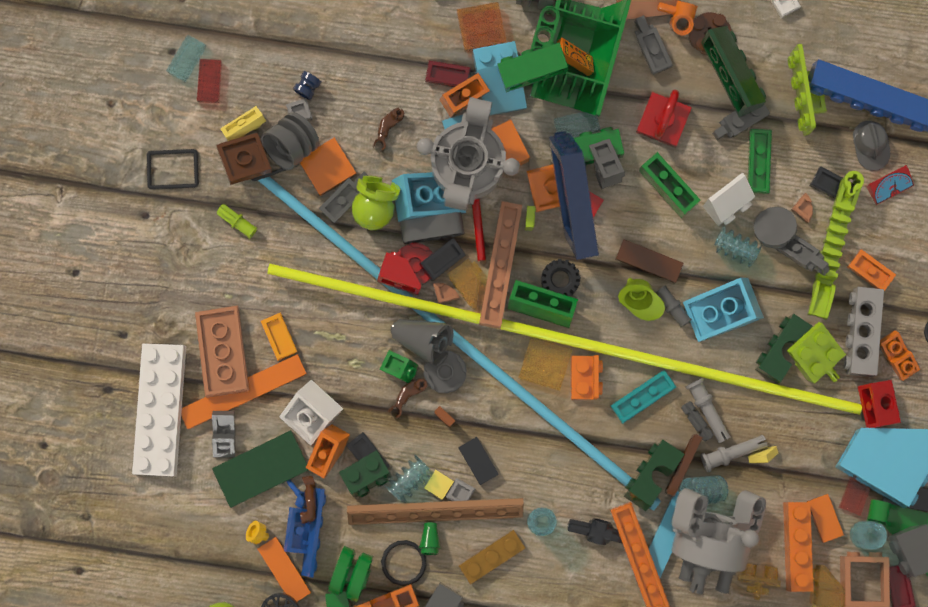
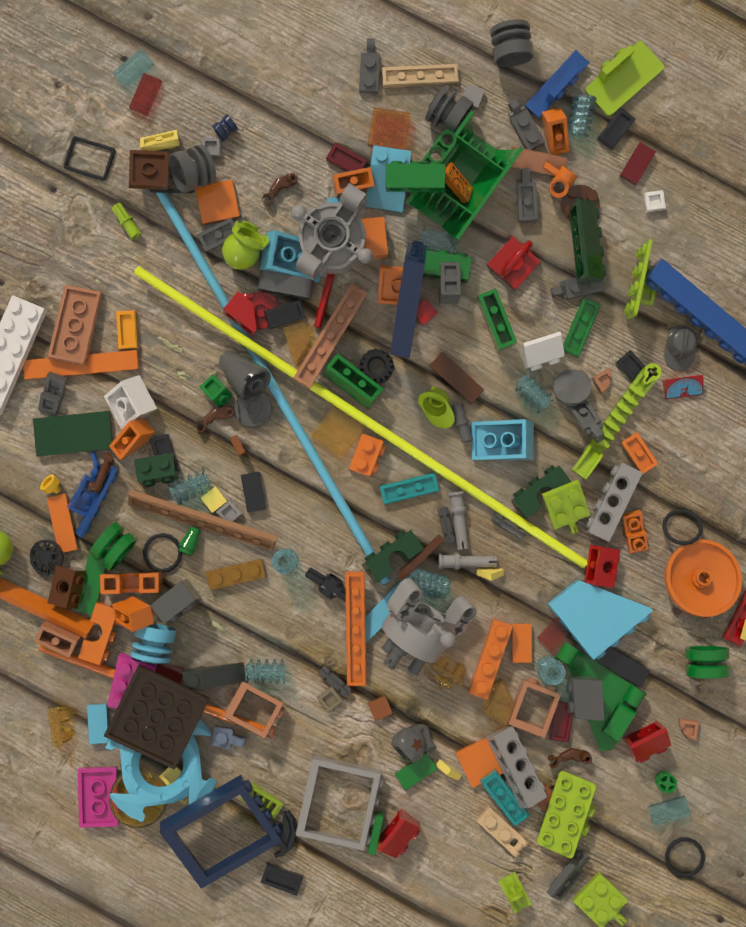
camera: 30 degrees right, 5 degrees up
nougat tile [433,283,460,304] -> none
lime tile [525,206,536,231] -> none
none -> dark grey axle [491,513,527,540]

